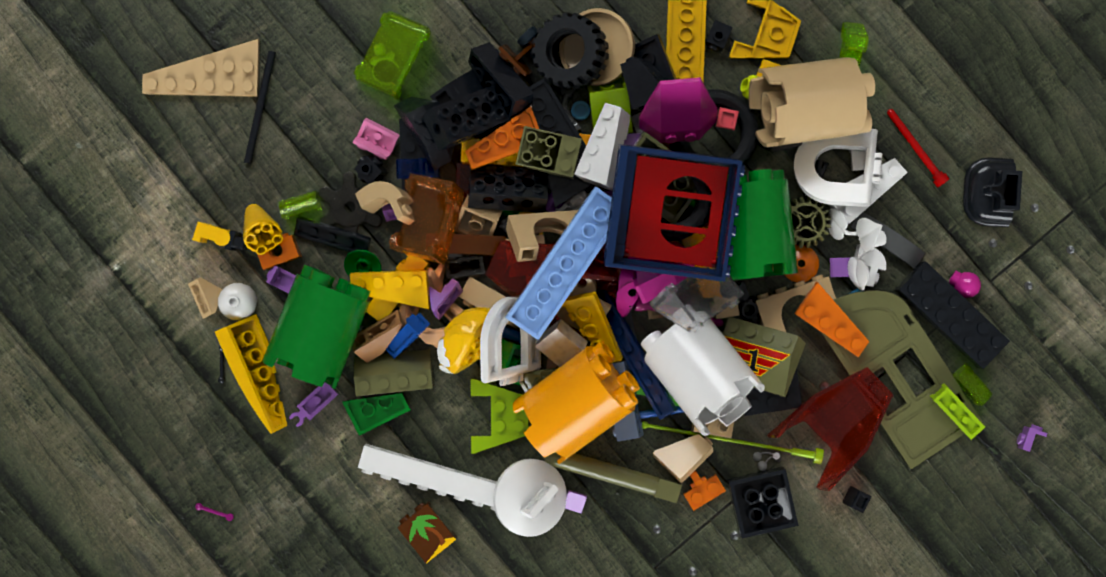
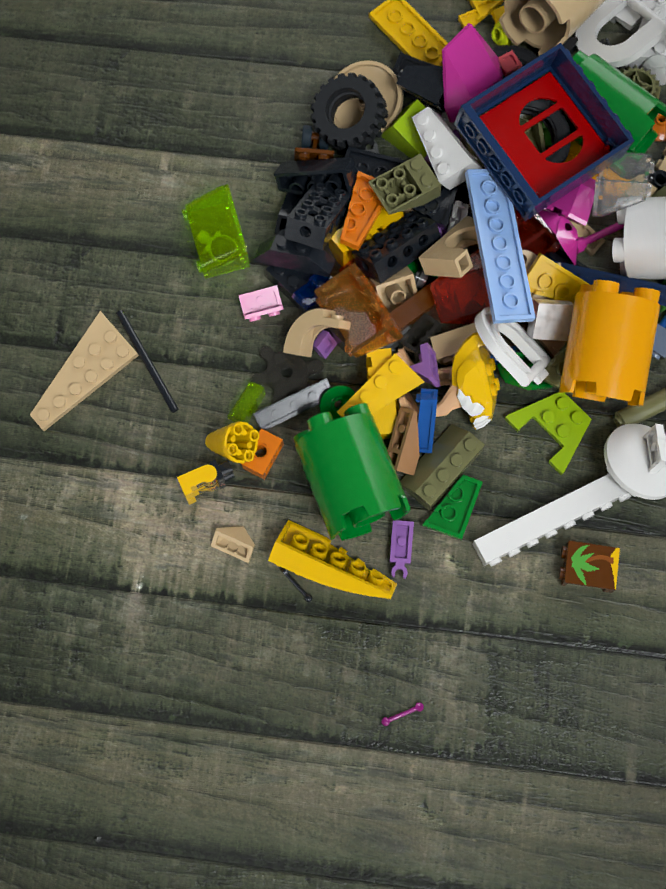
camera: 35 degrees left, 15 degrees down
white cylinder [218,283,257,321] -> none
medium lavender bracket [266,265,296,294] -> none
black brick [354,155,389,184] -> none
dark azure tile [571,101,590,121] -> none
black brick [705,20,733,52] -> none

